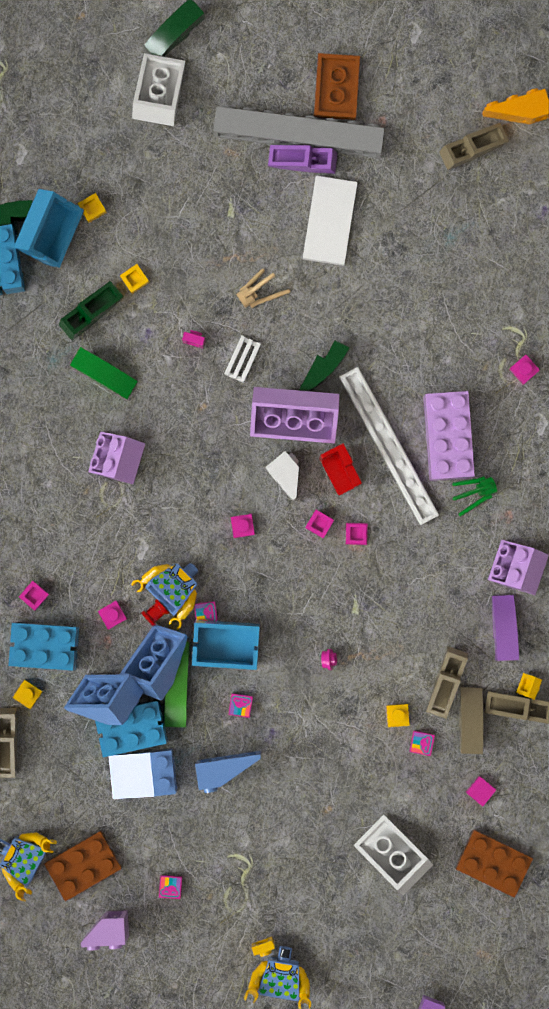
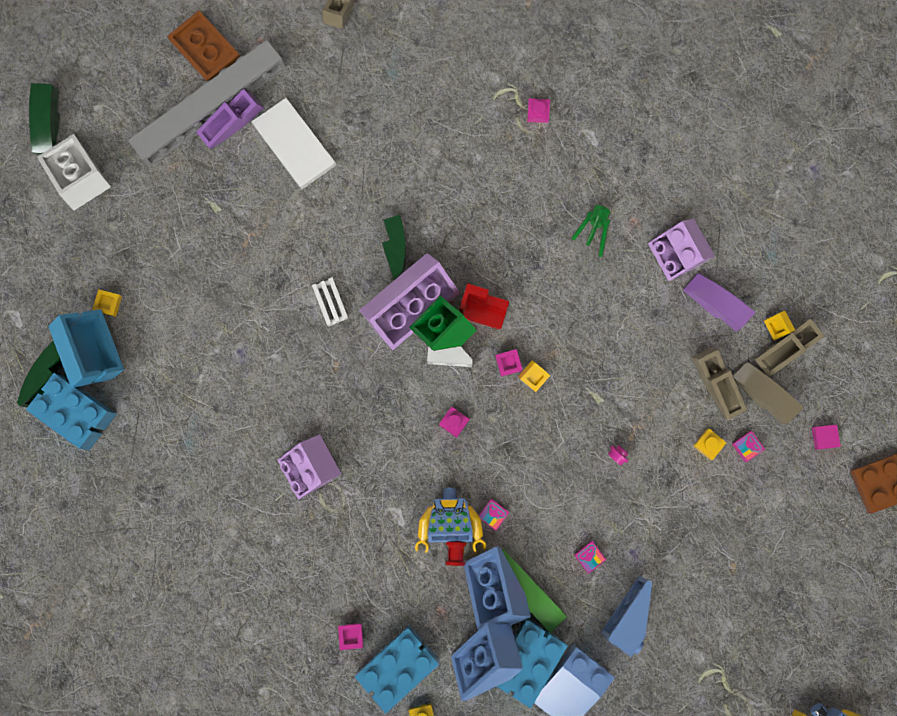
camera: 45 degrees left, 5 degrees down
dark green slope [59,281,124,341] -> none
green slope [70,347,138,400] -> none
dark pink plate [98,601,127,630] -> none
yellow tile [120,264,149,294] -> none
dark pink plate [182,330,206,349] -> none
dark azure piece [192,620,260,670] -> none
tan plant [236,269,291,308] -> none
white tile [339,367,439,525] -> none
dark pink tile [345,523,368,545] -> none
white slope [354,815,433,896] -> none
lavender brick [423,391,475,481] -> none
none -> green slope [409,295,477,351]
none -> yellow plate [518,360,550,392]

